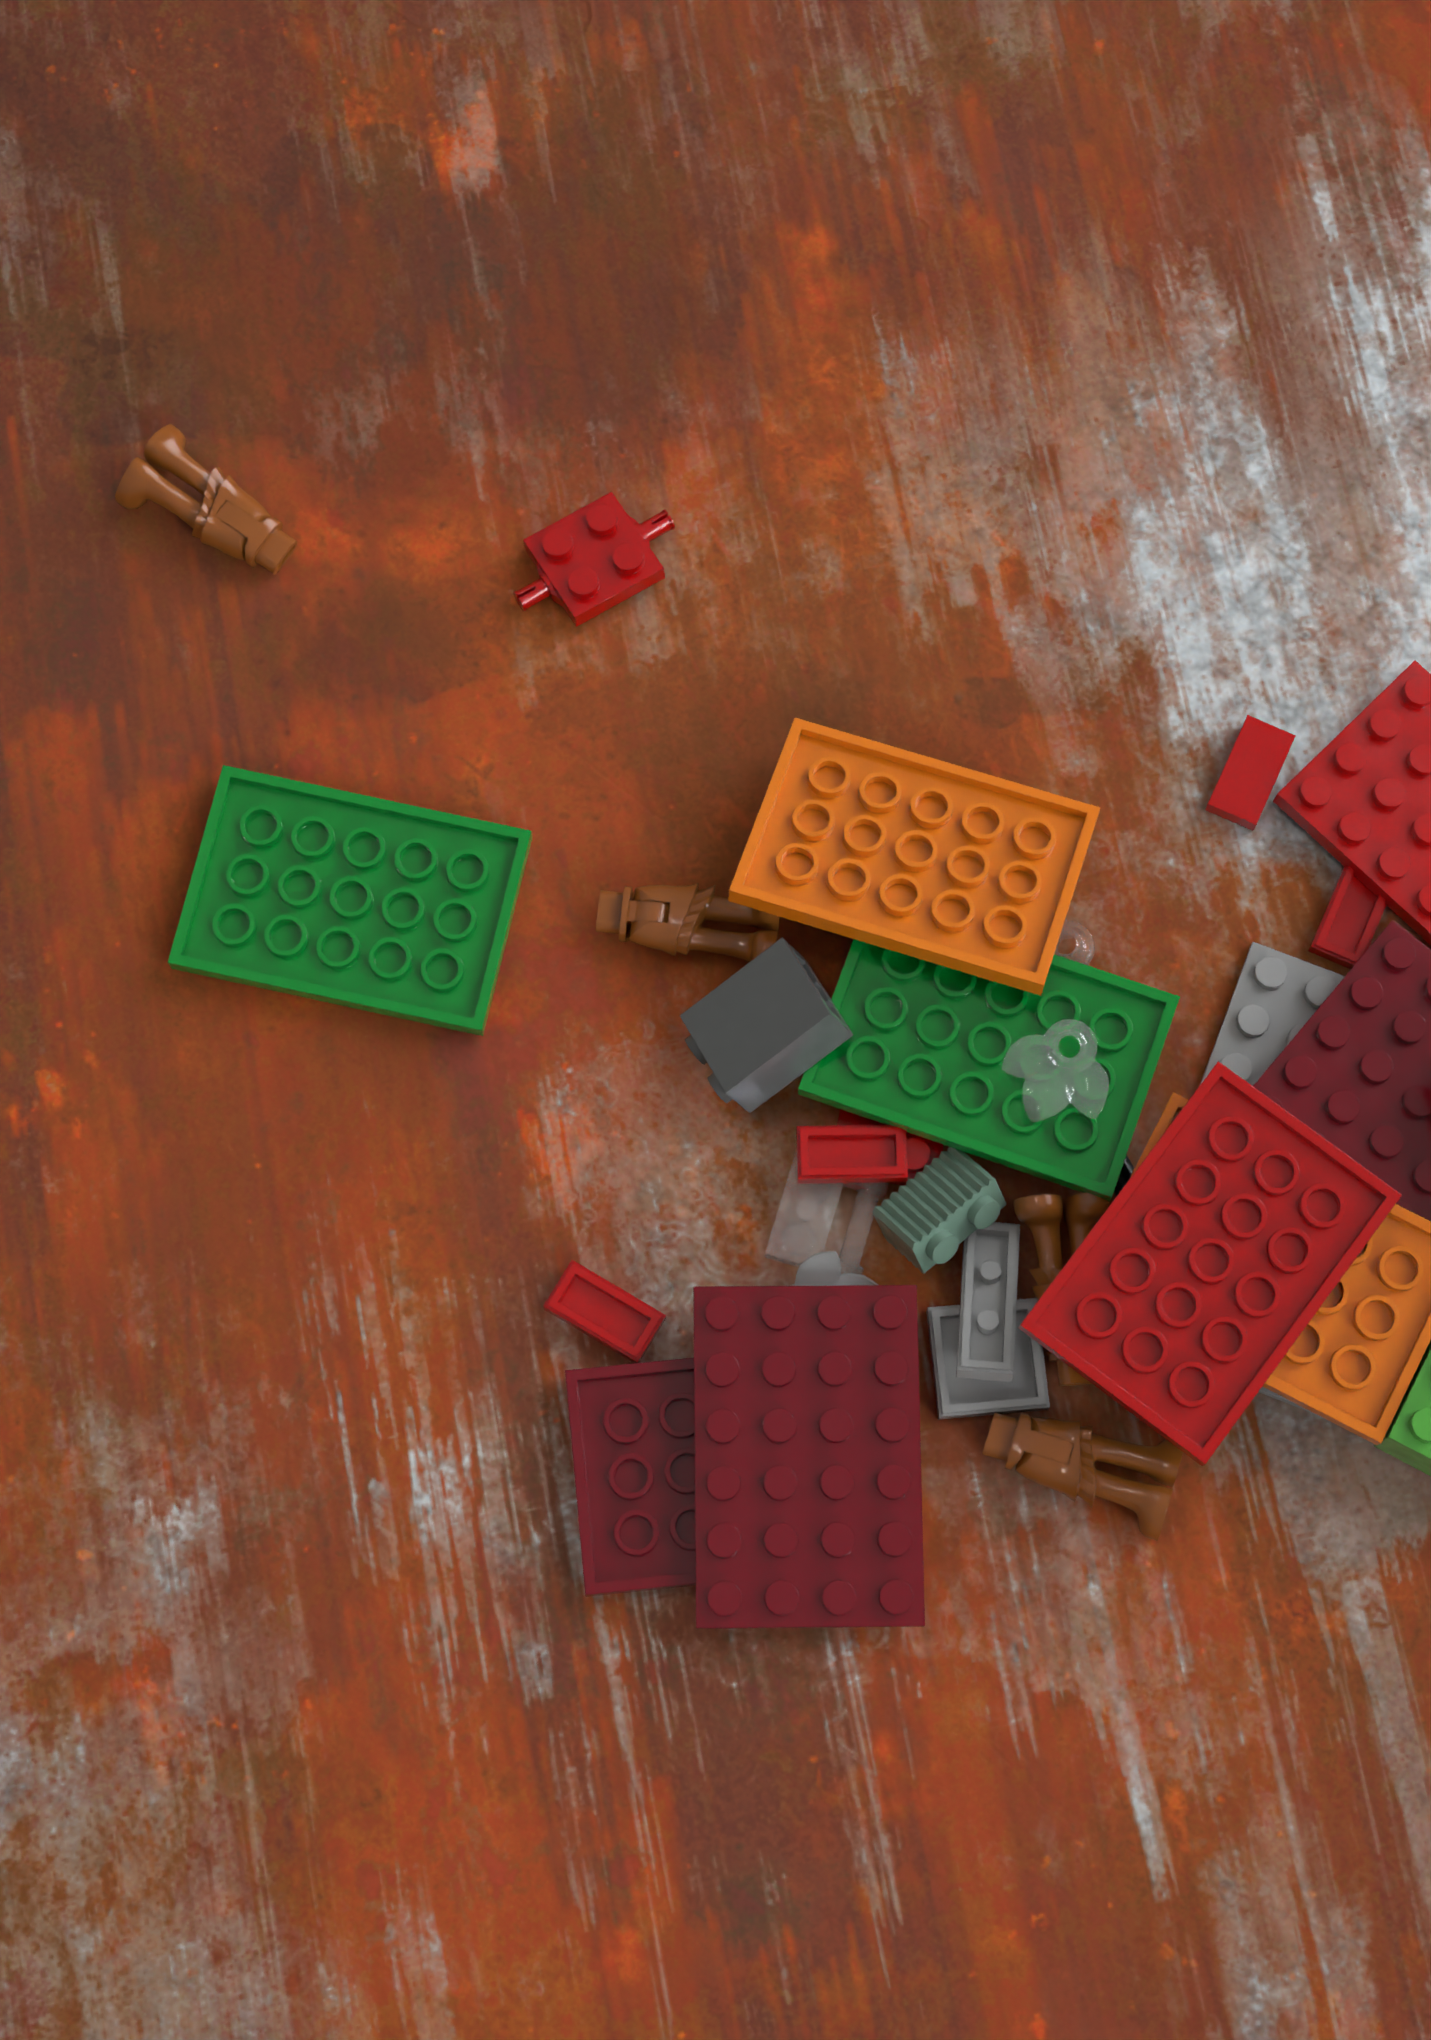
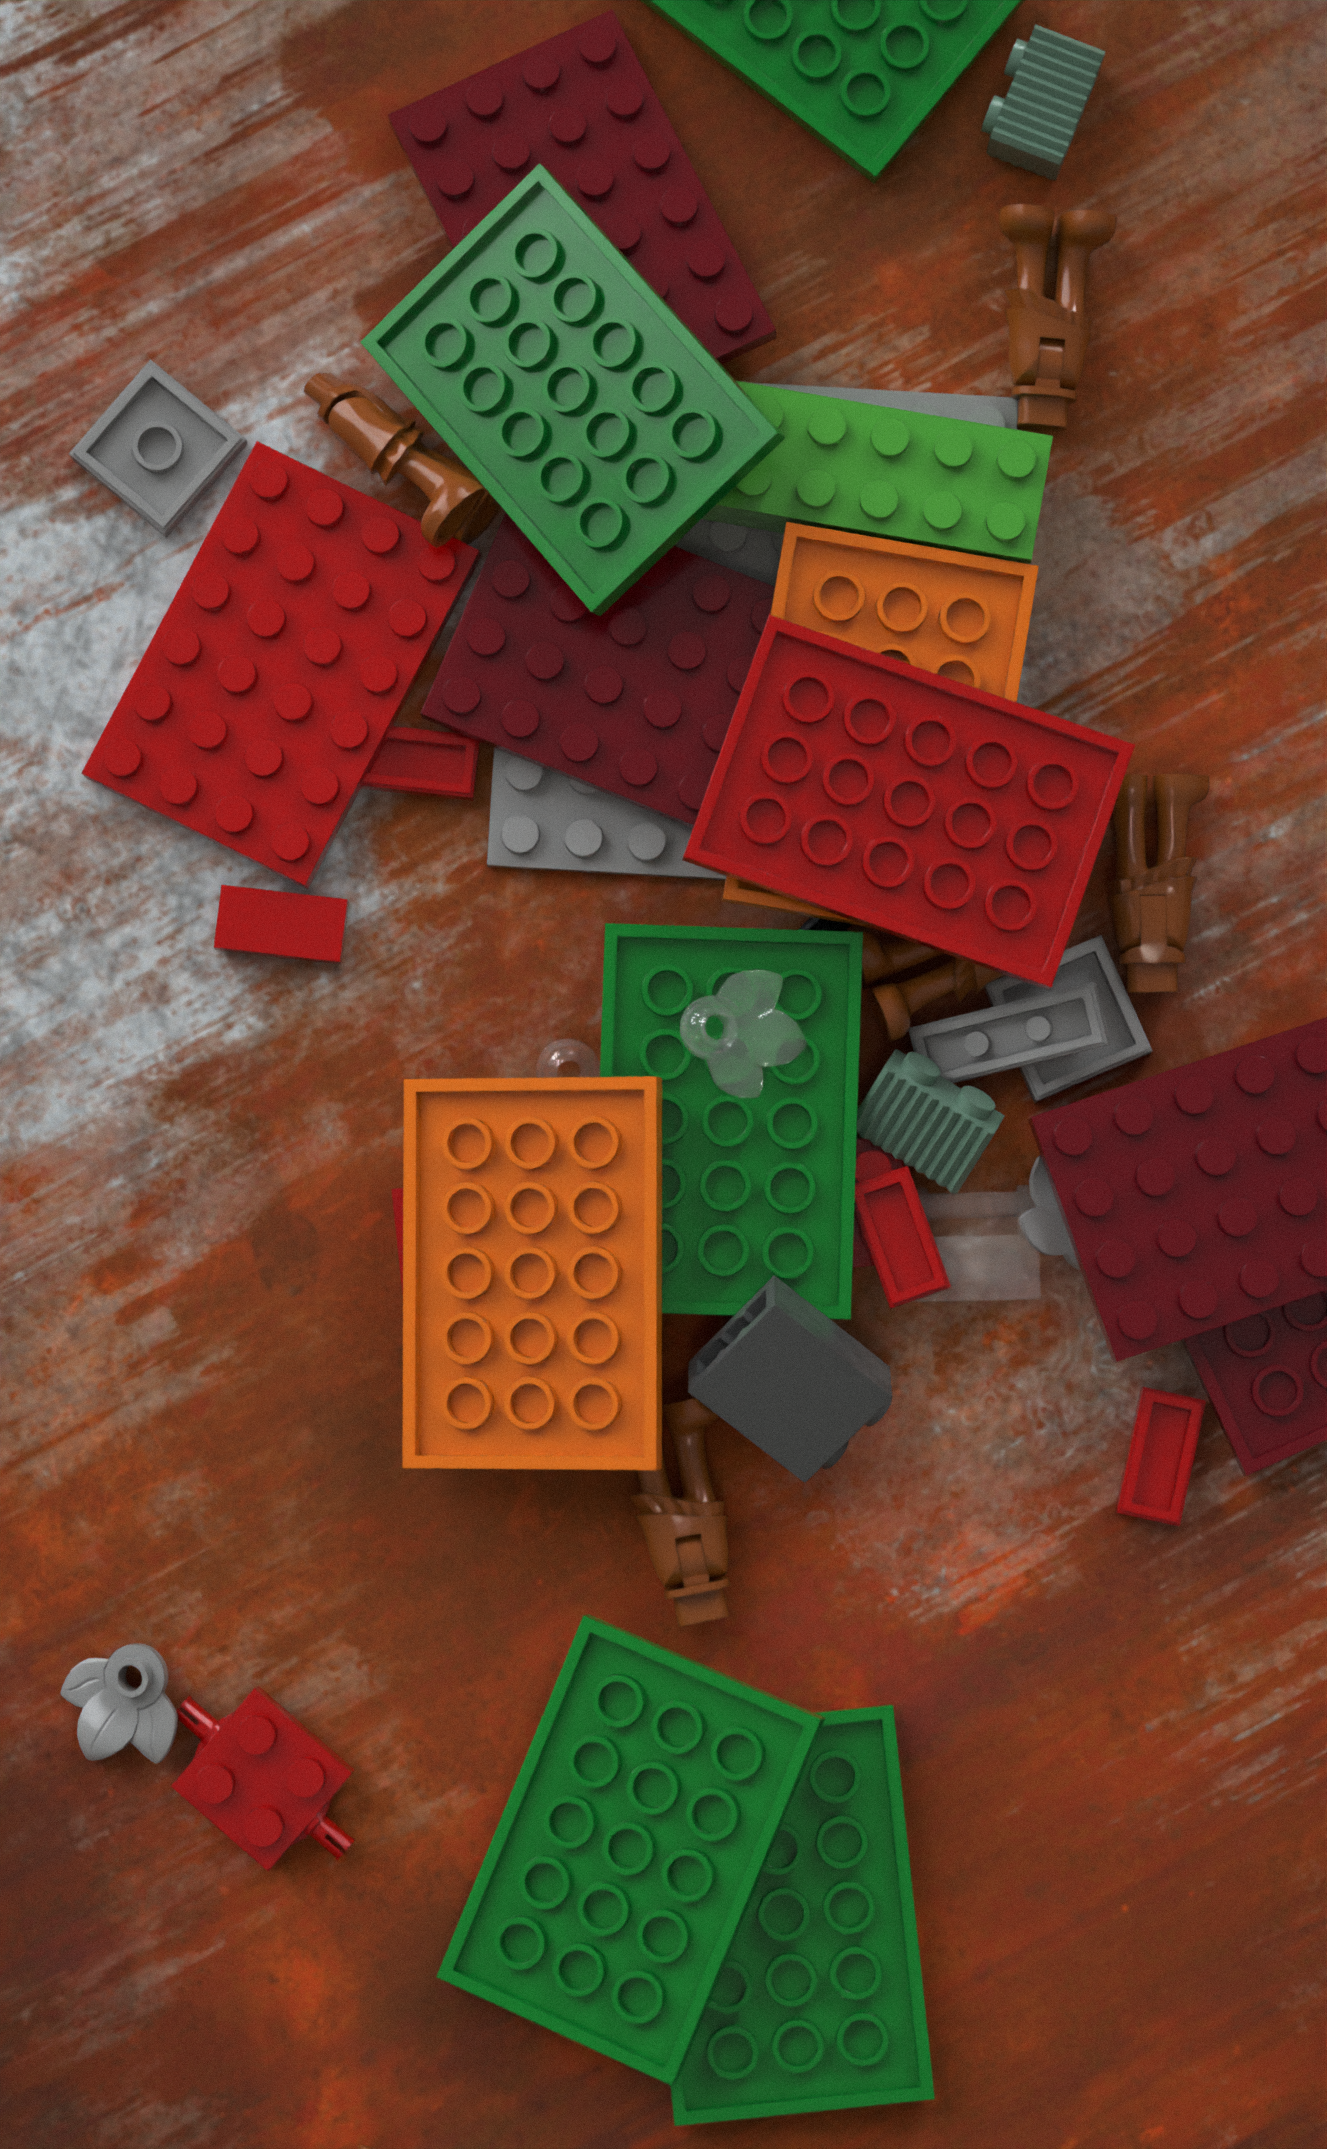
camera: 105 degrees left, 10 degrees up
none -> light grey plate [60,1643,178,1763]
none -> green plate [436,1614,825,2086]

